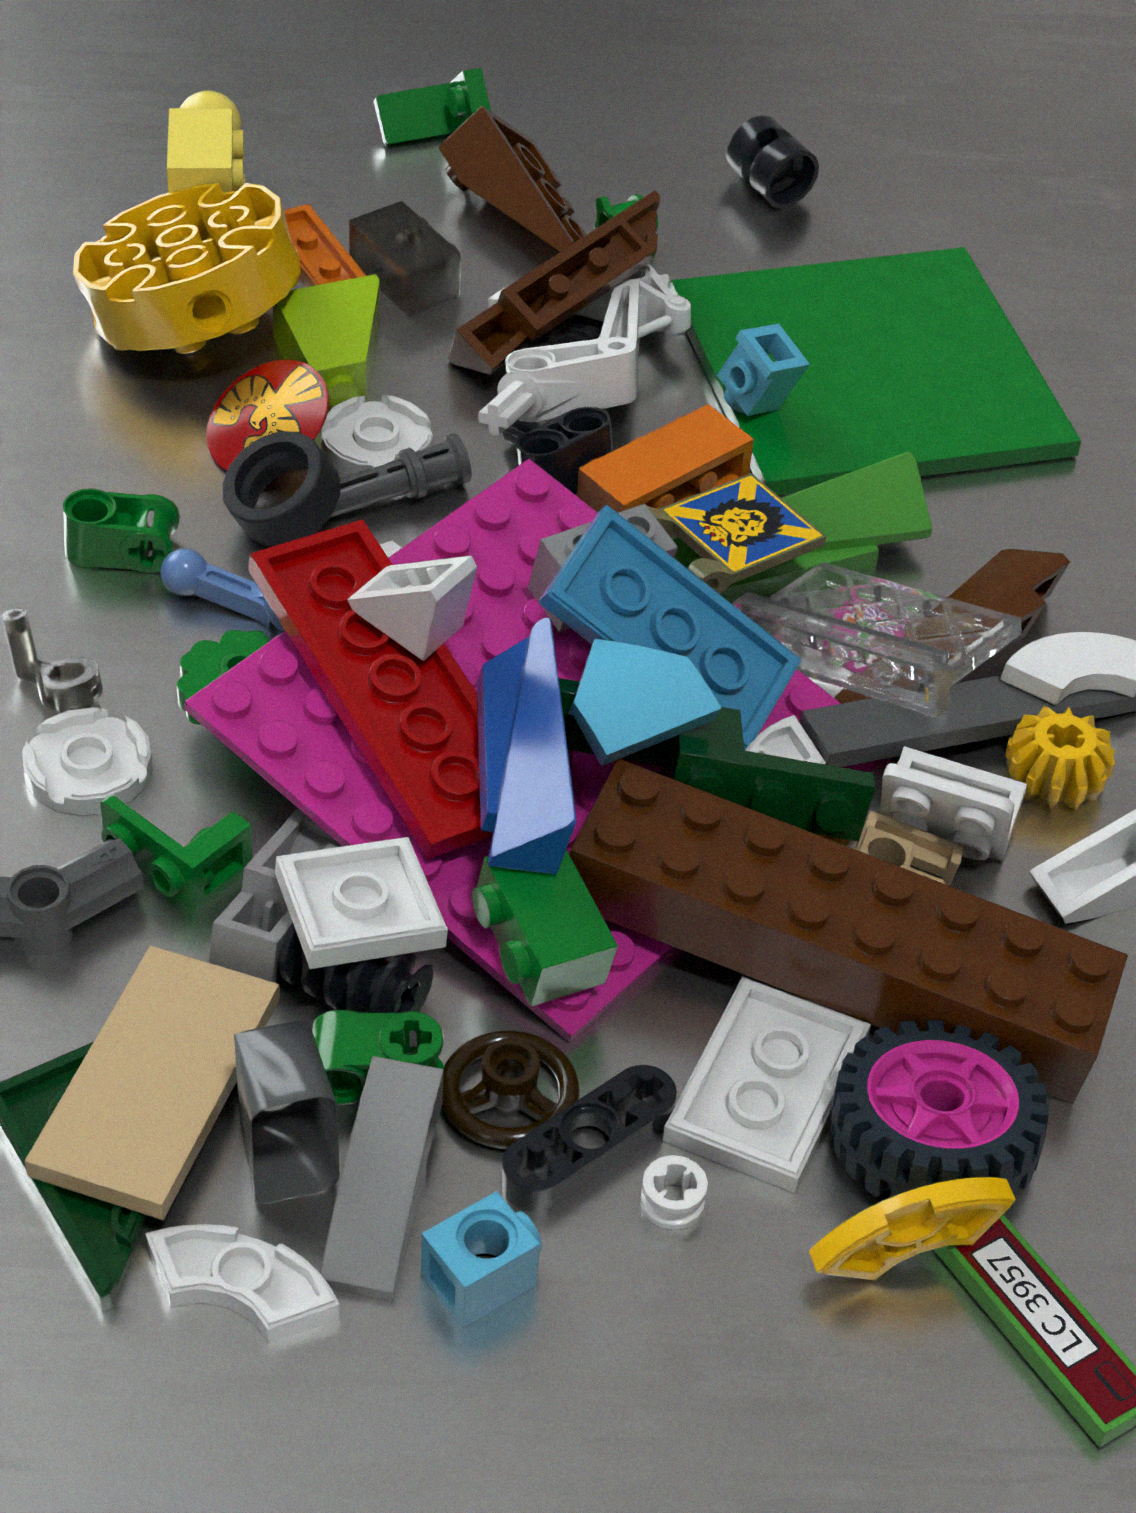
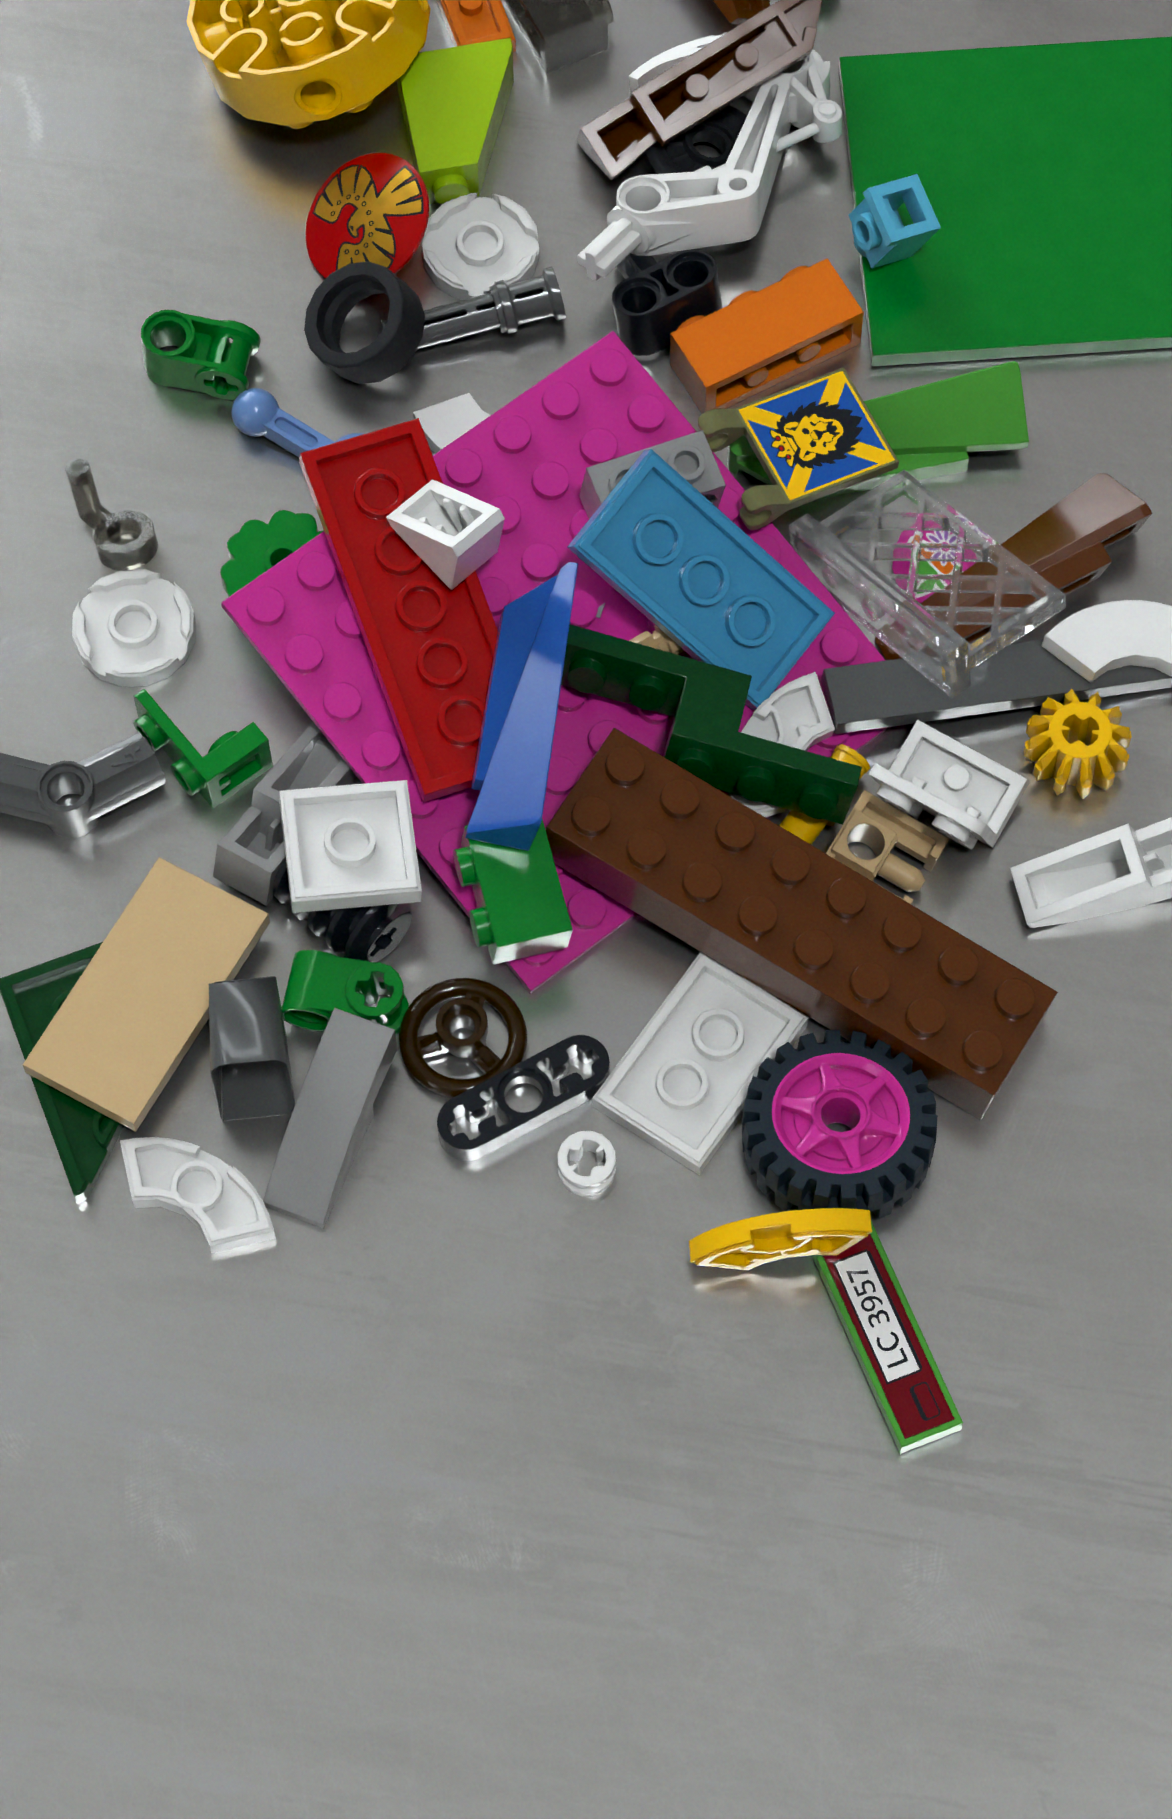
camera: 15 degrees right, 20 degrees up
medium azure brick [421,1191,542,1329] -> none
medium azure slope [568,639,722,766] -> none

